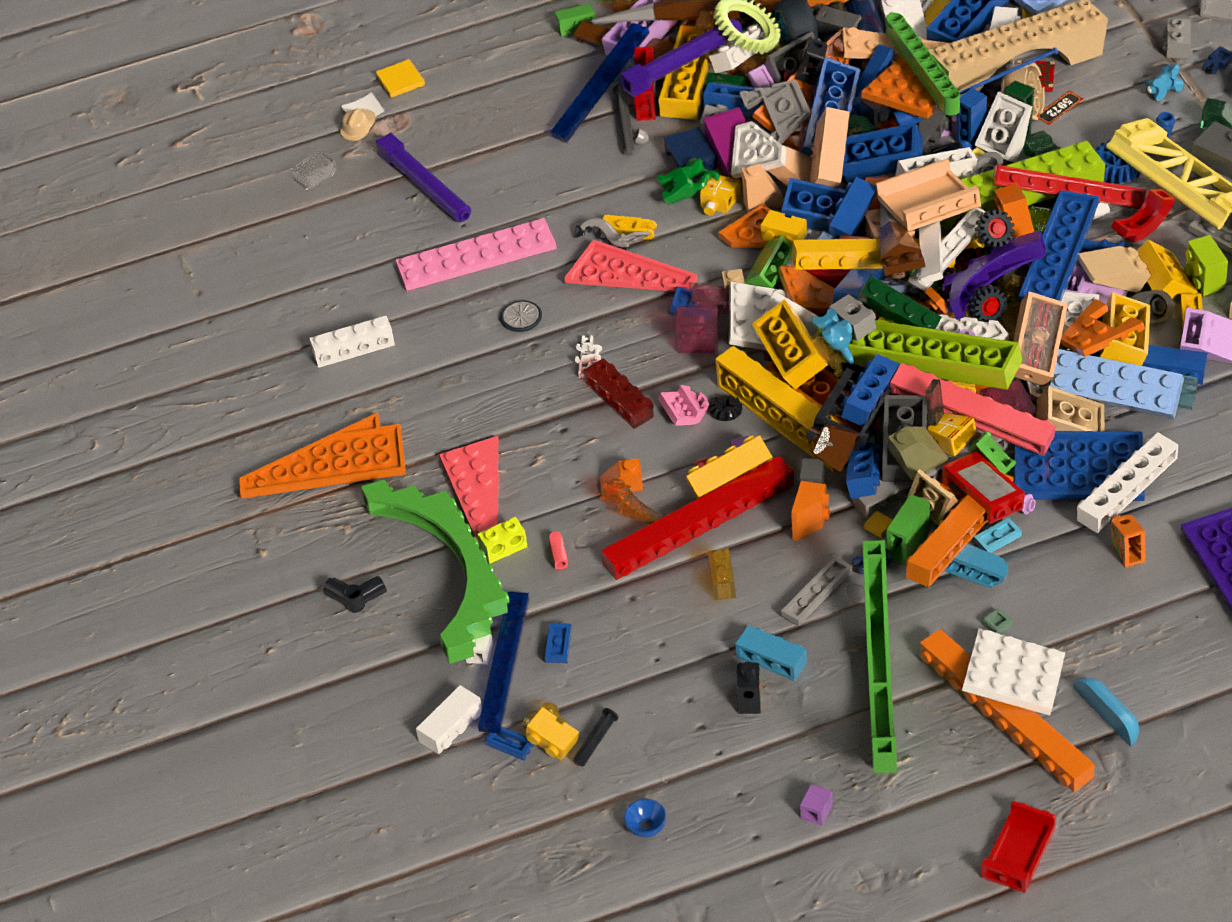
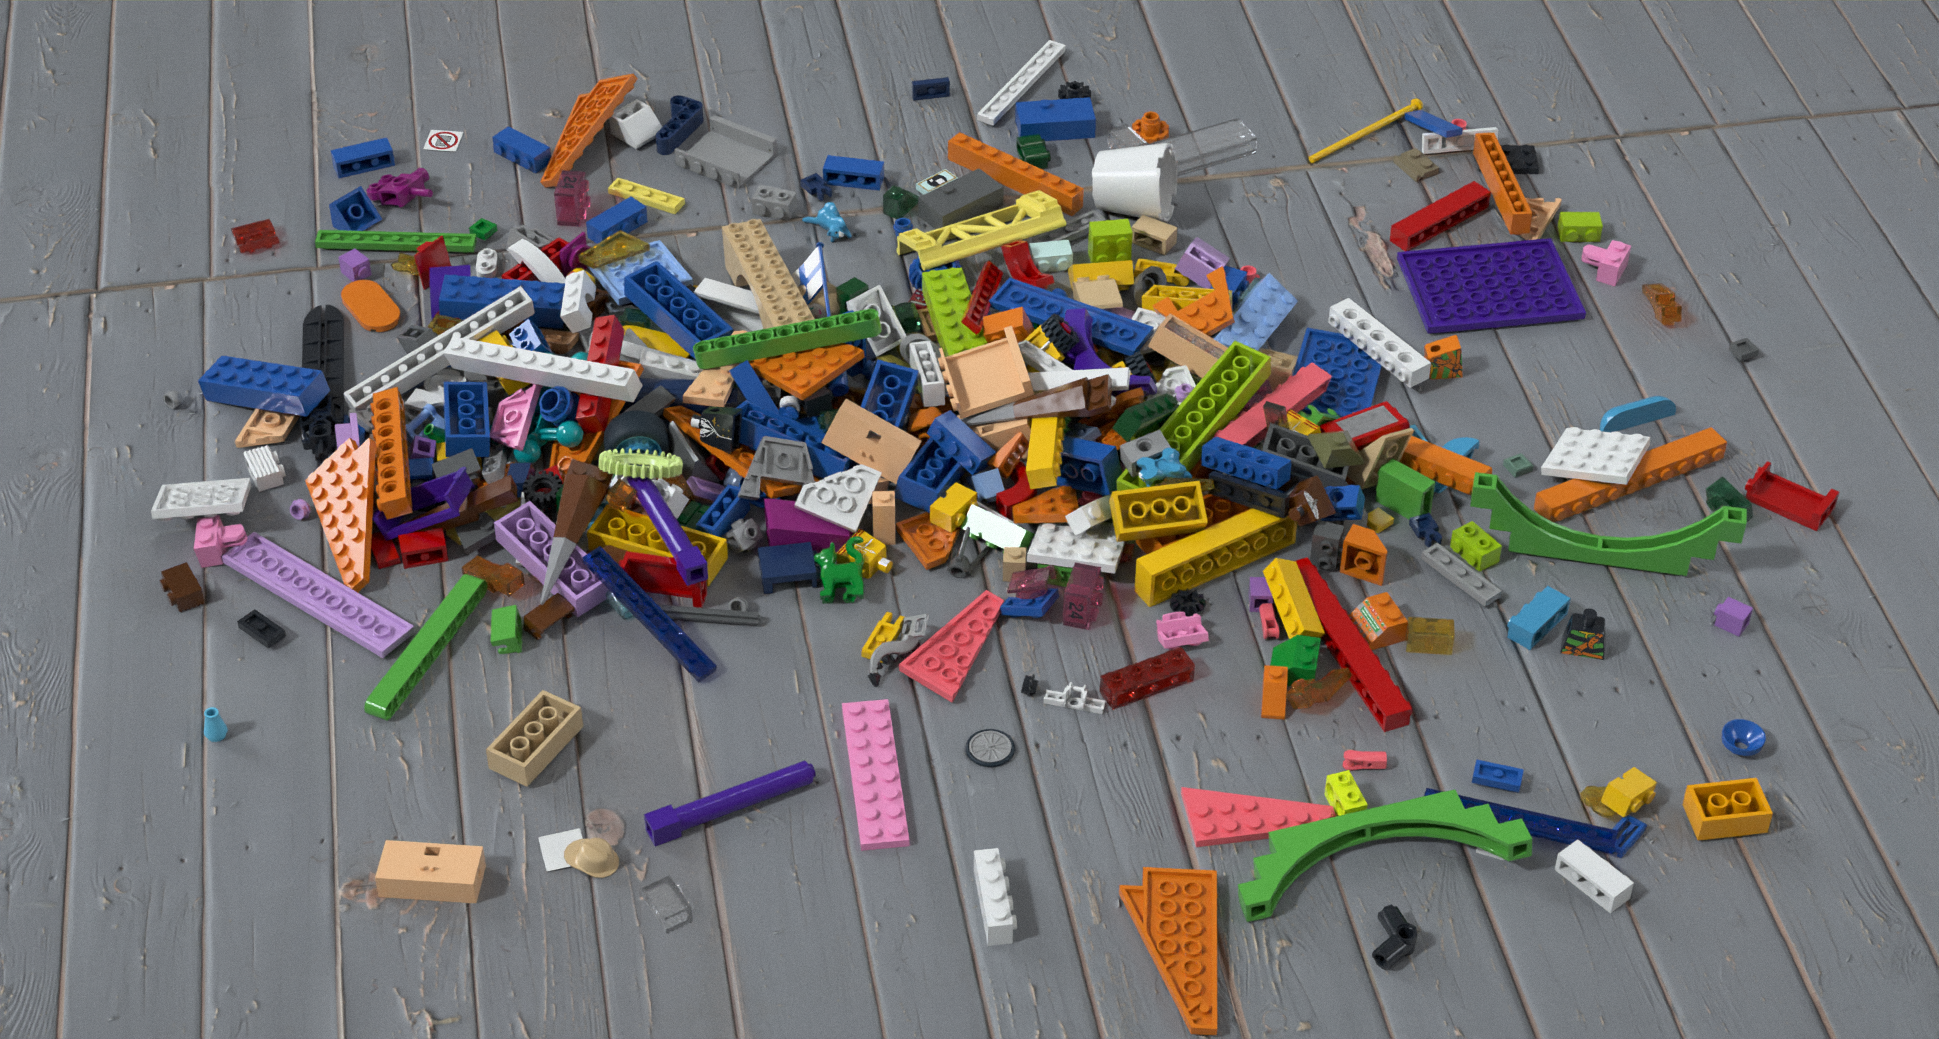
camera: 85 degrees left, 5 degrees down
yellow tile [376,59,425,98] -> none
black axle [573,708,619,767] -> none
none -> light nougat brick [375,840,486,903]
none -> tan brick [486,690,583,787]
none -> dark grey plant [947,526,990,578]
none -> black plate [1021,674,1039,697]
none -> light aqua brick [1029,240,1073,273]
none -> coral plate [1240,265,1260,283]
none -> green slope [1270,635,1321,690]
none -> orange slope [1349,592,1408,650]
none -> lime brick [1450,521,1502,572]
none -> light orange brick [1682,778,1773,841]
none -> clear green brick [1706,476,1753,522]

